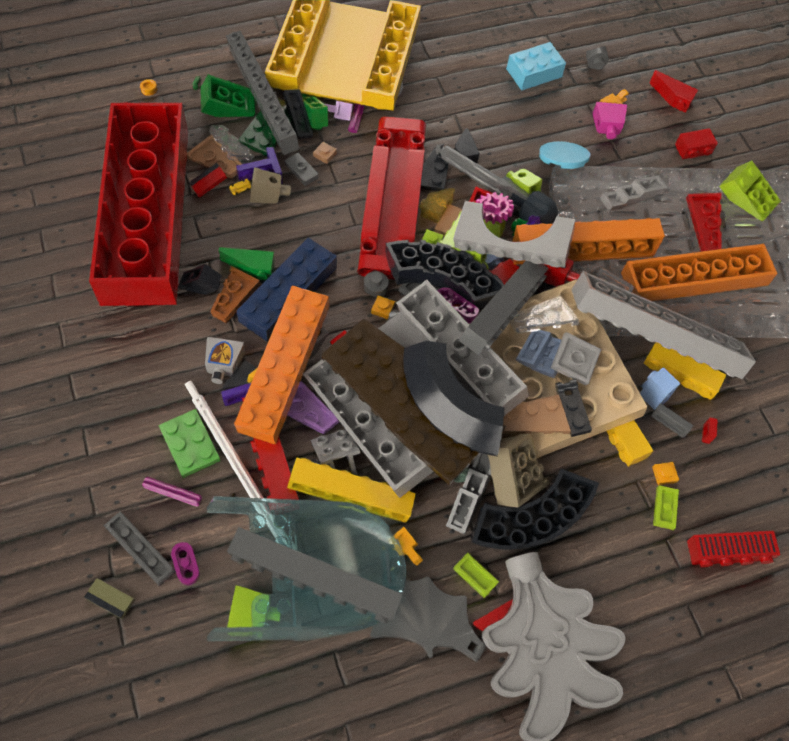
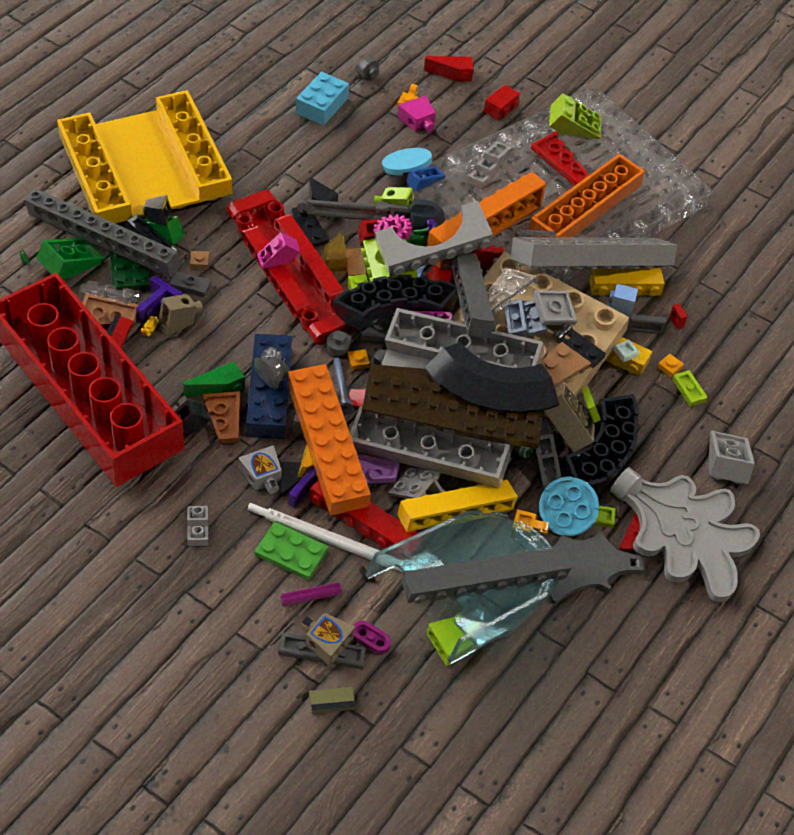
camera: 35 degrees left, 10 degrees down
lavender plate [325,101,353,121] -> none
magenta axle [348,104,365,133] -> none
red brick [687,531,780,567] -> none
none -> black slope [143,195,172,226]
none -> light grey slope [187,506,208,546]
none -> dark grey piece [254,347,290,388]
none -> dark pink slope [257,232,301,268]
none -> dark tan torso [301,614,355,666]
none -> sand blue piece [333,358,354,416]
none -> blue slope [406,166,445,191]
none -> medium azure tile [539,477,599,537]
none -> lime tile [581,385,601,423]
none -> light aqua tile [613,339,639,363]
none -> light grey slope [708,431,755,484]

